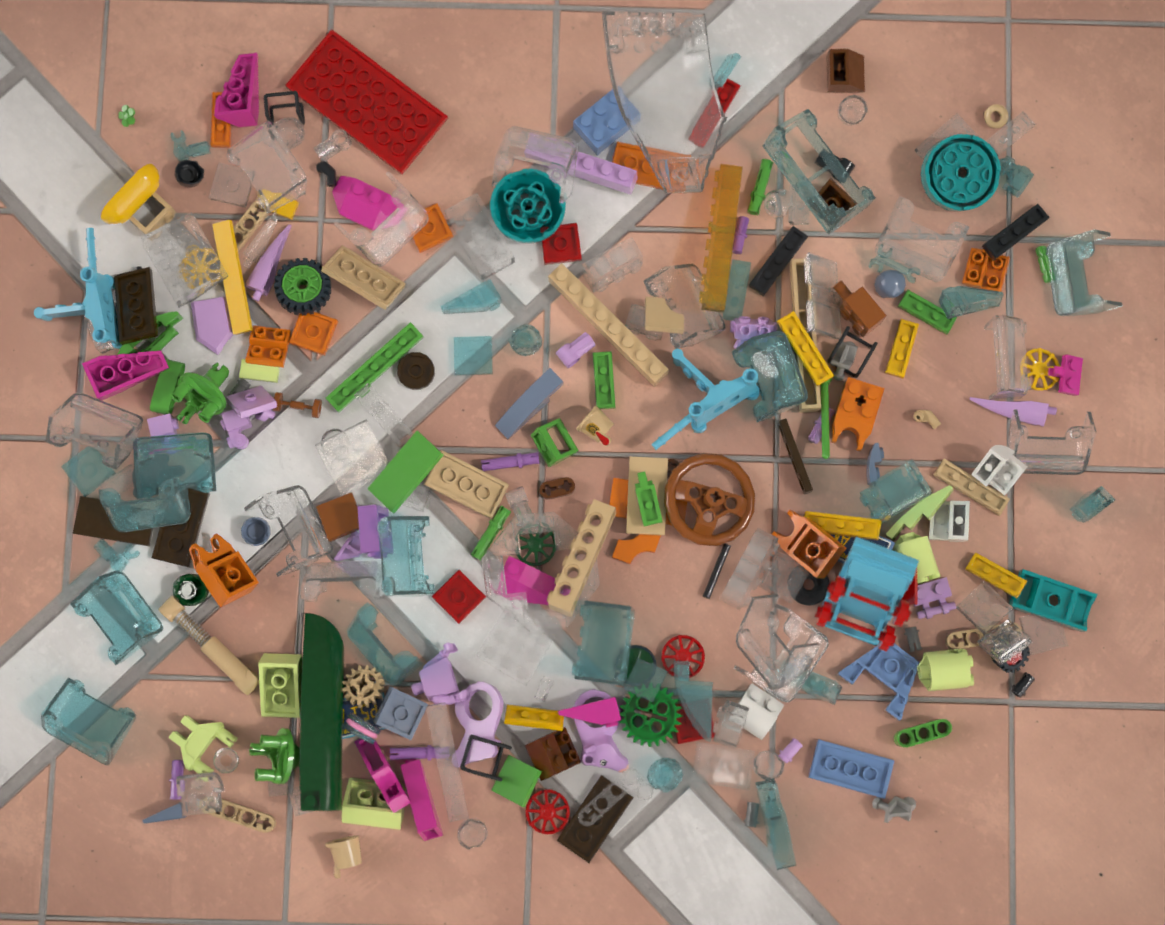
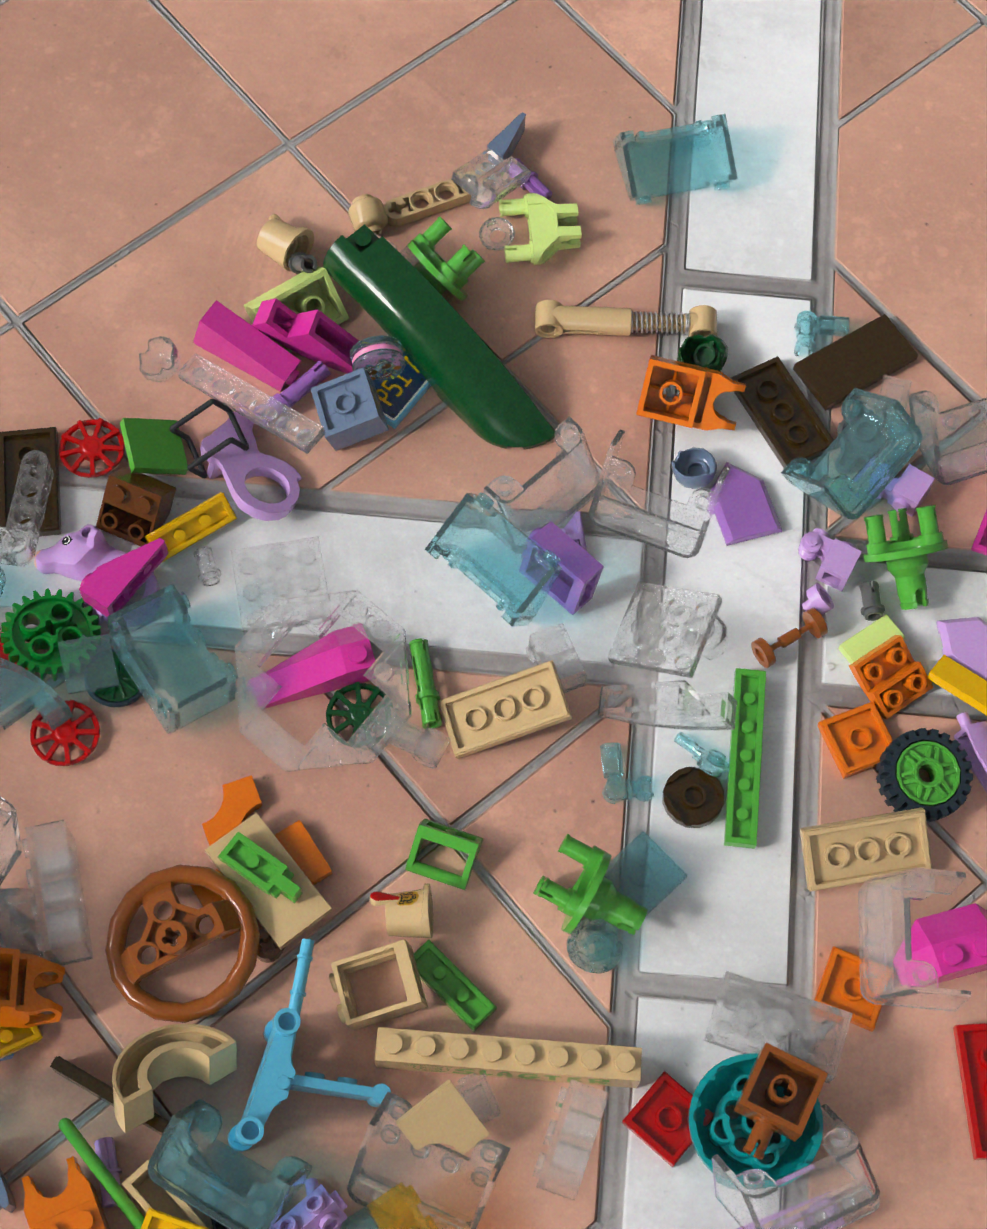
camera: 135 degrees right, 15 degrees down
clear light blue tile [61,443,116,497] -> none
clear light blue windscreen [70,570,163,665] -> none
clear light blue windscreen [99,478,190,532] -> none
bright green beam [150,359,185,415] -> none
lavender plate [226,386,277,418] -> none
yellowish green slope [258,653,303,718] -> none
dark orange tile [316,492,359,542] -> none
tan gear [342,665,385,708] -> none
clear light blue windscreen [347,602,423,685] -> none
bright green tile [368,431,444,513] -> none
lavender torso [411,643,471,705] -> none
red tile [431,570,486,624] -> none
clear light blue slope [441,279,502,314] -> none
medium lavender pin [481,452,540,472] -> none
sand blue slope [495,368,563,439] -> none
reddish brown beam [539,477,575,500] -> none
tan brick [547,499,616,617] -> none
lavender piece [556,332,596,368] -> none
black bar [702,543,731,599] -> none
none -> tan brick [112,1024,237,1133]
none -> dark grey pin [288,252,317,274]
none -> tan window [329,939,428,1030]
none -> tan head [348,194,388,236]
none -> bright green piece [533,834,648,935]
none -> clear light blue bar [600,743,654,804]
none -> clear light blue plate [674,732,729,777]
none -> medium lavender tile [708,462,782,546]
none -> dark orange brick [733,1042,828,1160]

